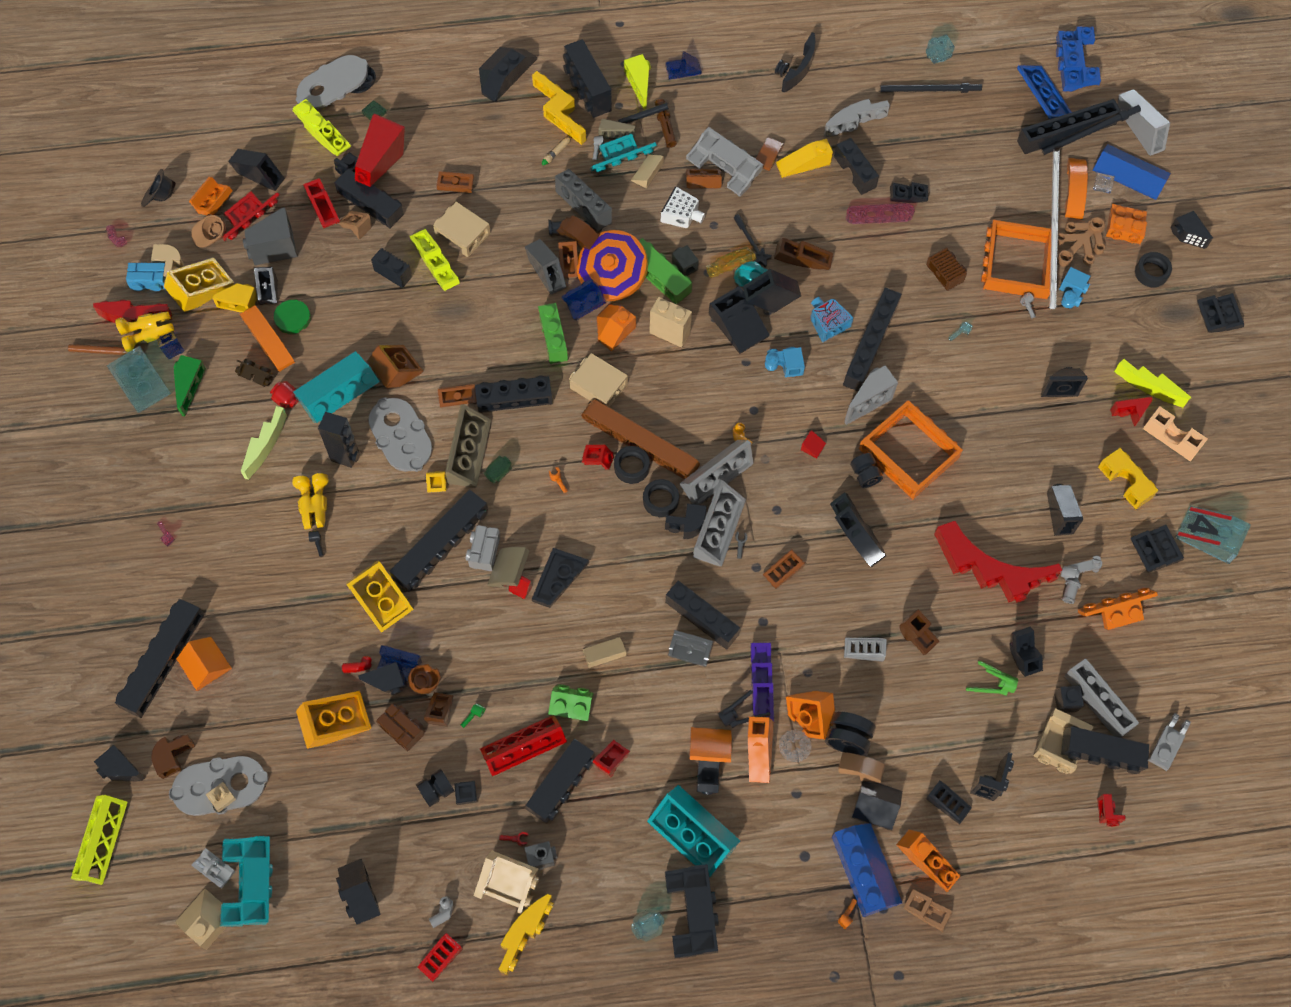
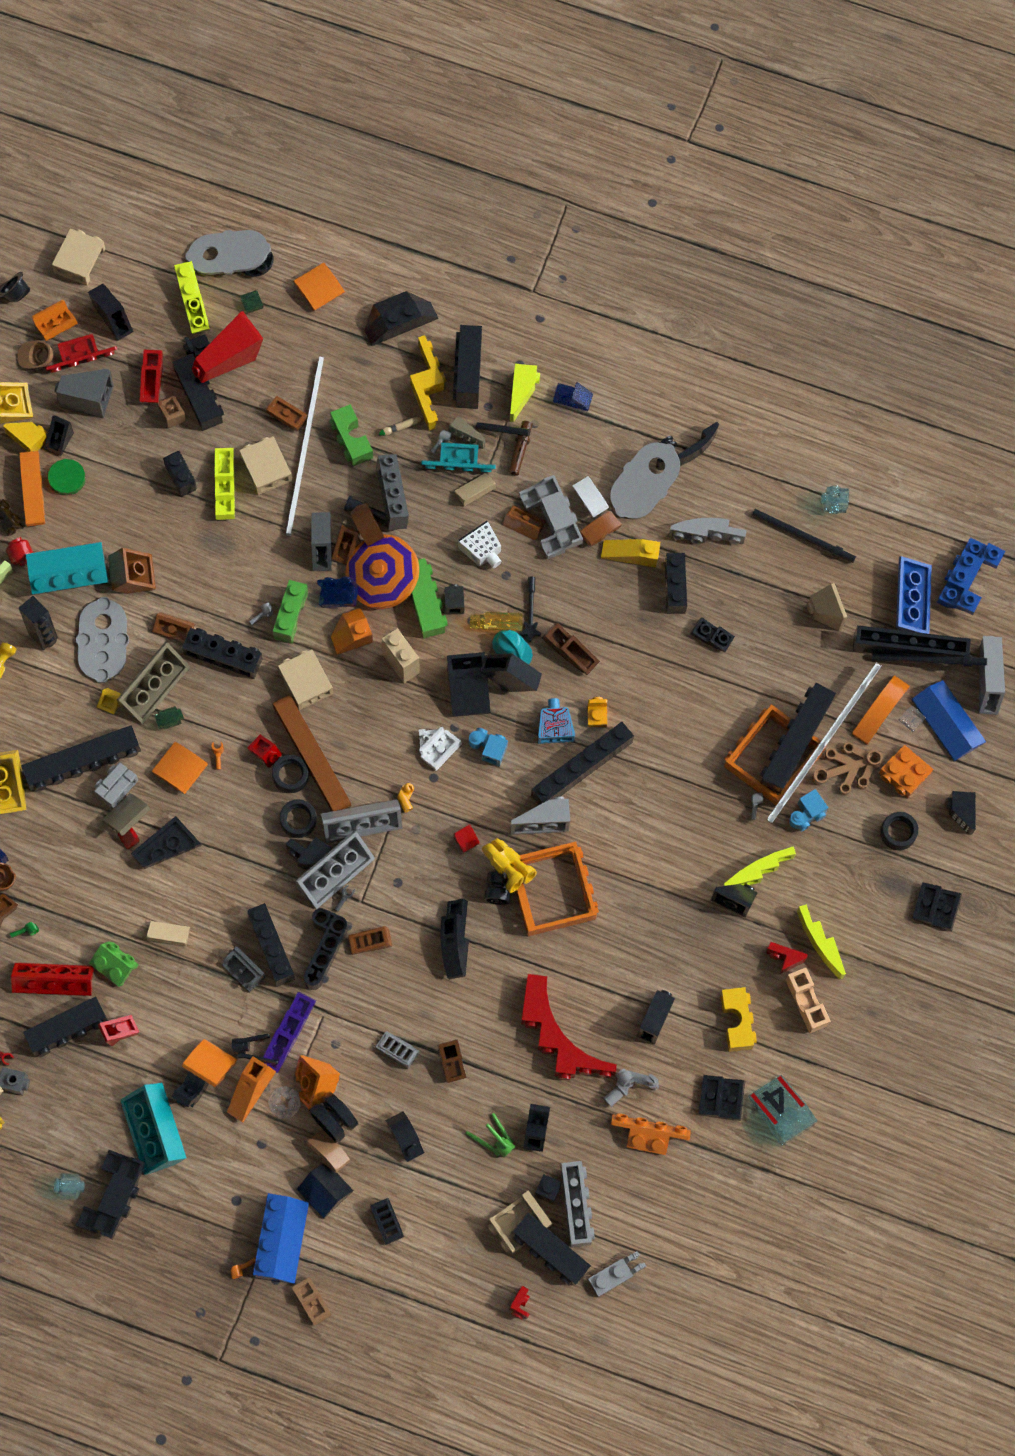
camera: 25 degrees right, 5 degrees up
clear pink beam [846,203,915,224] -> none
orange slope [896,829,960,892] -> none
reddish brown brick [926,248,967,291] -> none
clear light blue hand [948,322,973,341] -> none
black bracket [970,752,1014,801] -> none
none -> tan panel [52,229,105,286]
none -> orange slope [152,742,208,794]
none -> light grey hand [249,603,273,625]
none -> white piece [286,357,324,536]
none -> orange slope [293,262,345,311]
none -> black beam [304,908,348,990]
none -> bright green arch [329,404,373,466]
none -> black brick [385,1111,425,1162]
none -> white slope [419,727,462,771]
none -> yellow piece [482,838,537,893]
none -> white slope [573,476,609,517]
none -> light orange bracket [587,697,607,727]
none -> light grey piece [611,442,680,519]
none -> neon yellow slope [724,846,796,886]
none -> black brick [760,683,836,794]
none -> tan slope [807,583,847,631]

